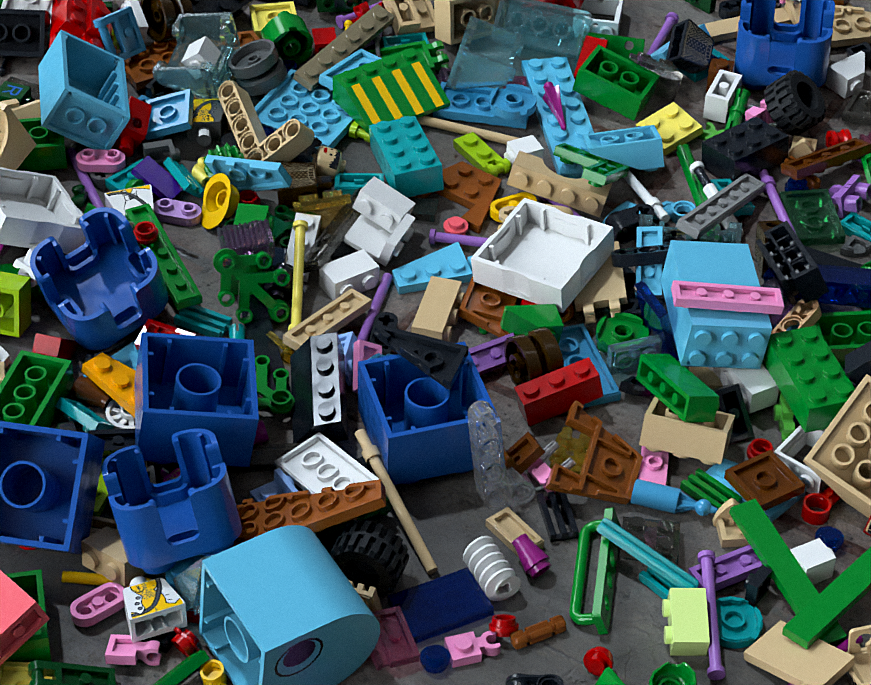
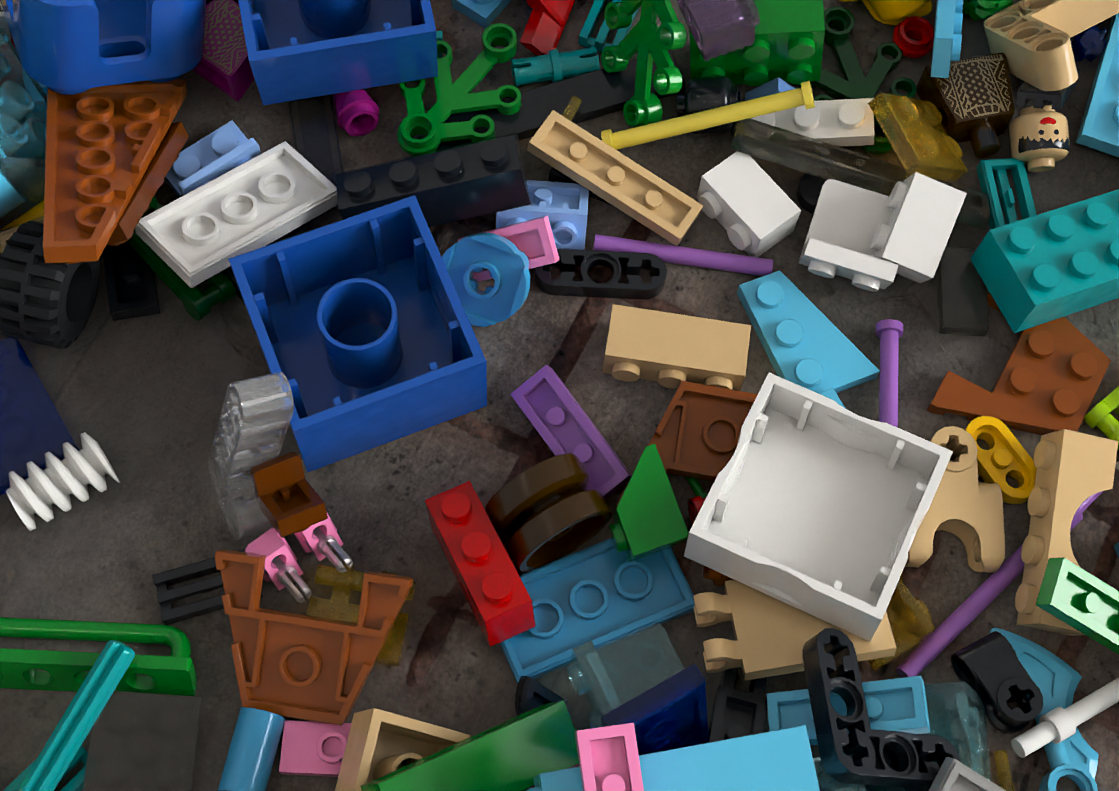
camera: 80 degrees right, 25 degrees up
tan bar [355,429,438,575] -> none
black wing [374,324,469,390] -> none
coral plate [443,216,468,235] -> none
tan tile [485,507,544,556] -> none
magenta cone [512,533,552,579] -> none
green plate [595,312,649,359] -> none

